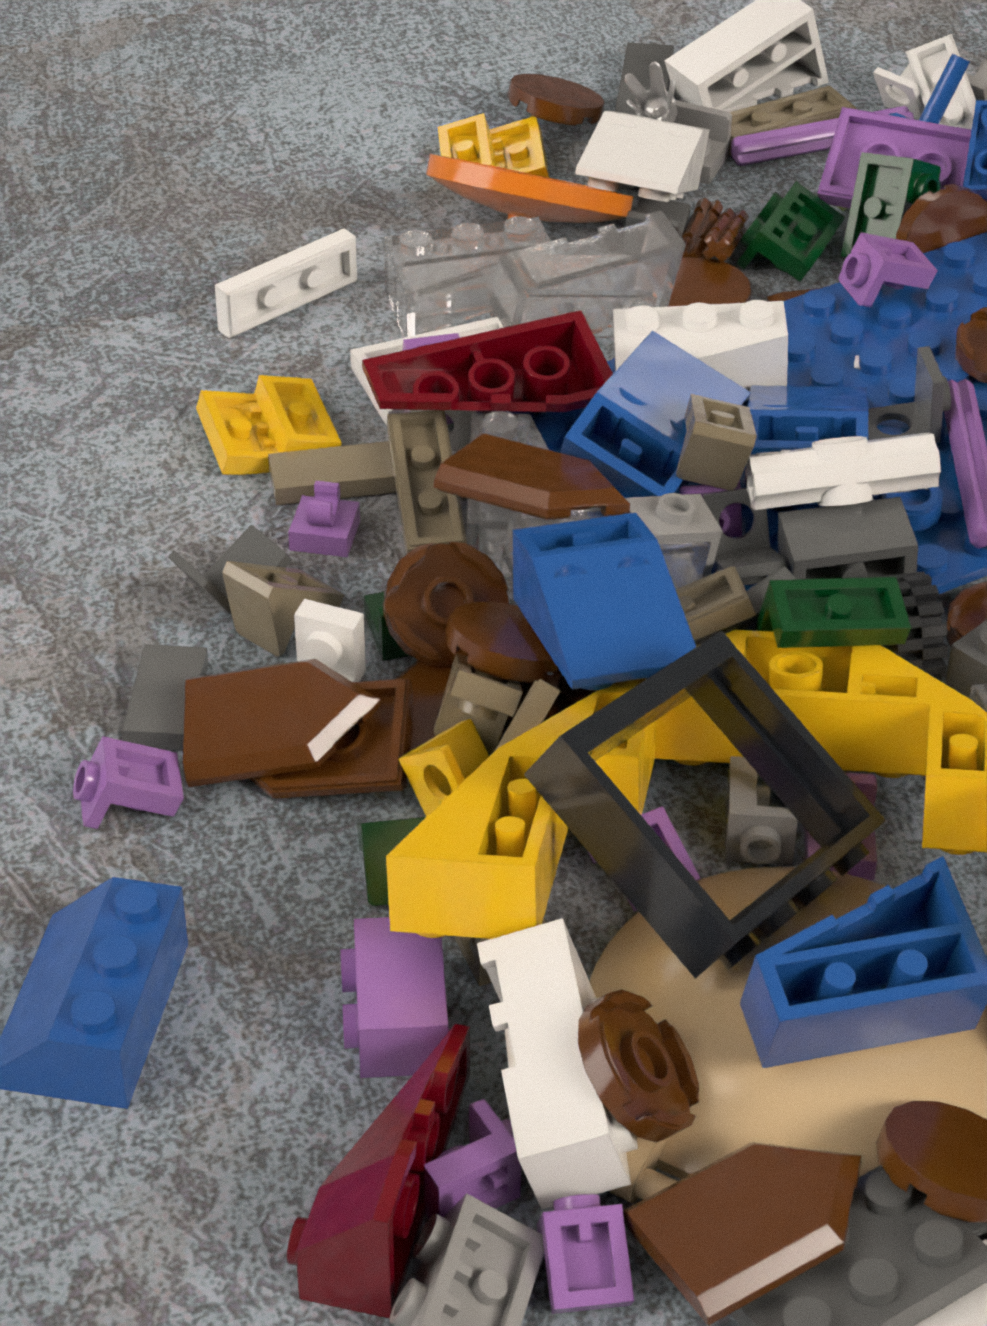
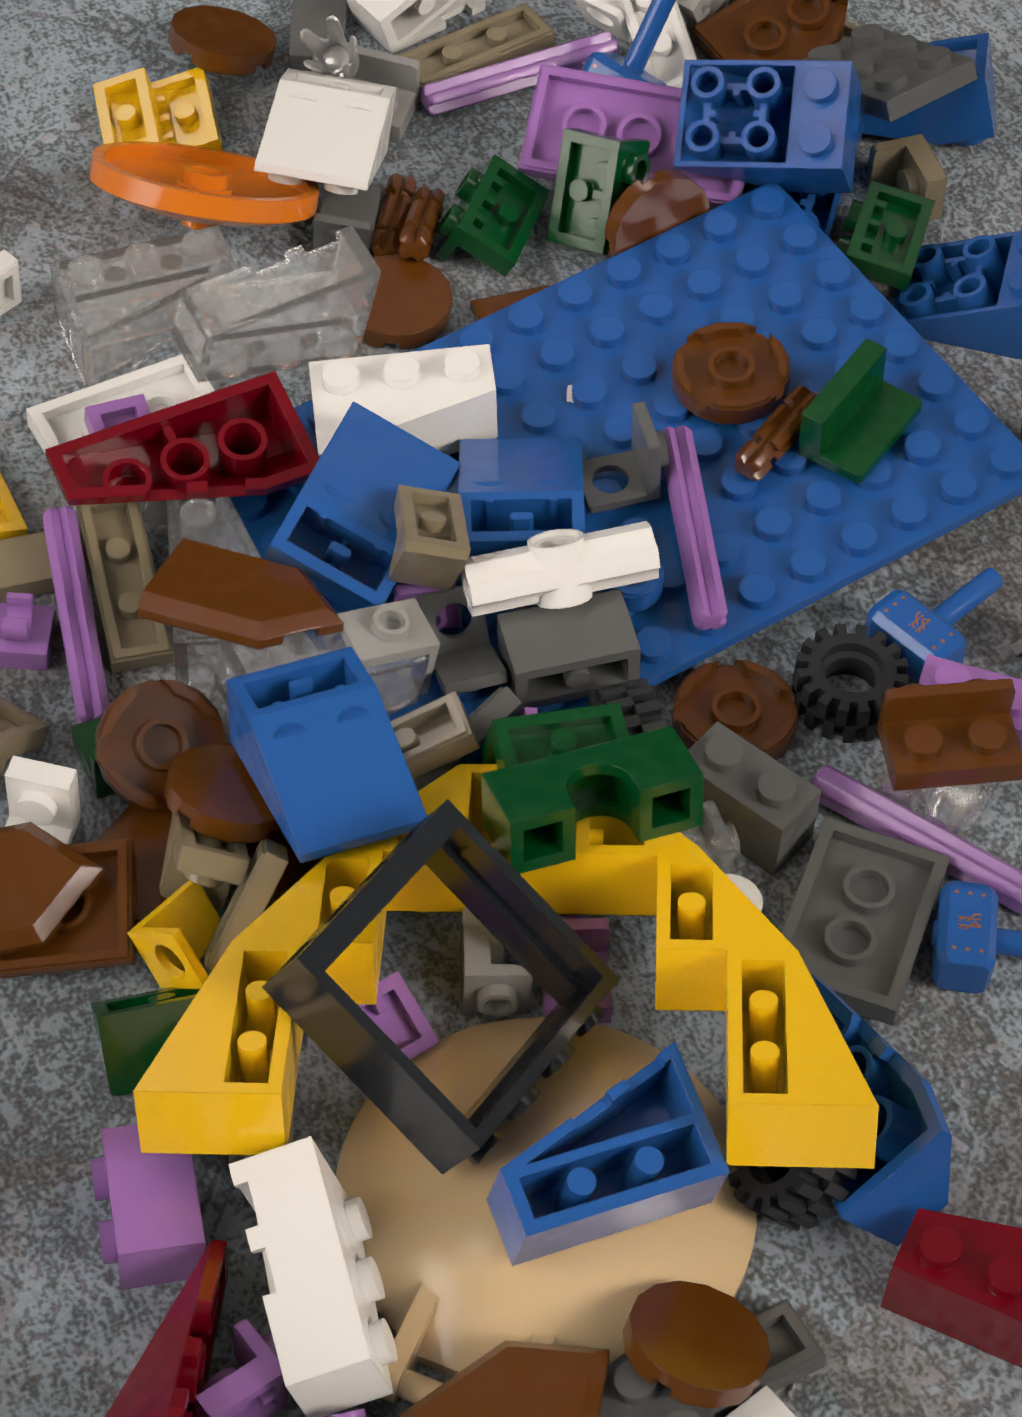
camera: 10 degrees left, 10 degrees up
reddish brown tile [578,989,699,1143] -> none
medium lavender bracket [839,232,938,307] -> none
none -> medium lavender axle [42,506,110,724]
none -> dark green arch [481,725,704,874]

